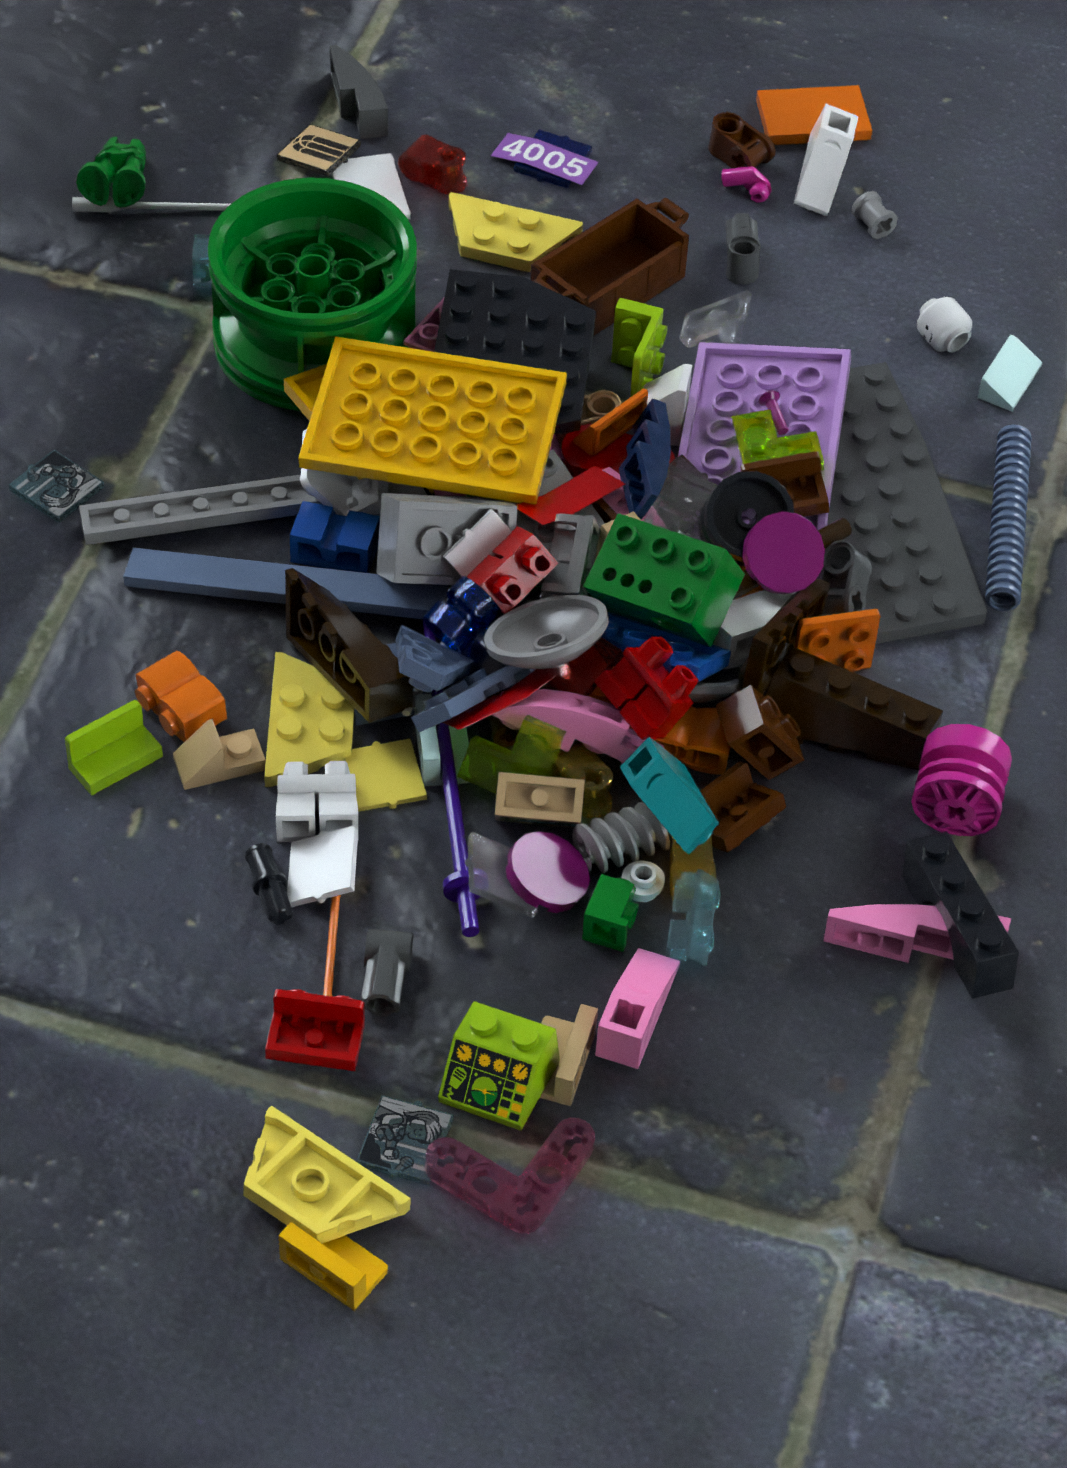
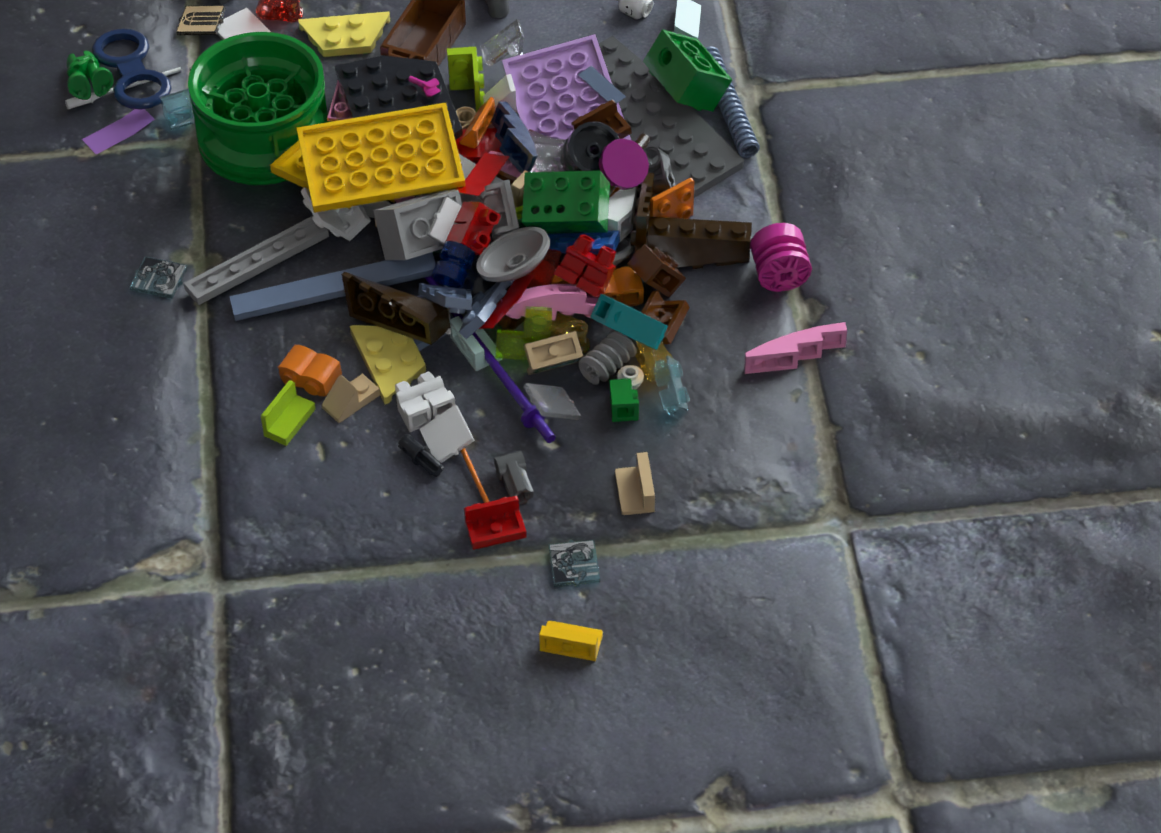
camera: 20 degrees left, 0 degrees up
light yellow wing [243,1105,411,1243] -> none
blue brick [289,501,380,573] -> none
light yellow piece [344,739,427,812] -> none
clear pink beam [424,1118,595,1233] -> none
lime slope [438,1001,560,1131] -> none
tile [505,831,590,913] -> none
bright pink slope [595,948,680,1069] -> none
clear neon green plate [732,410,824,471] -> none
magenta piece [758,391,789,435] -> none
black arch [902,831,1019,999] -> none
none -> medium lavender sticker [82,109,155,154]
none -> dark blue bar [92,29,172,110]
none -> dark pink hand [408,76,441,97]
none -> sand blue sticker [578,66,626,104]
none -> green piece [643,29,732,112]

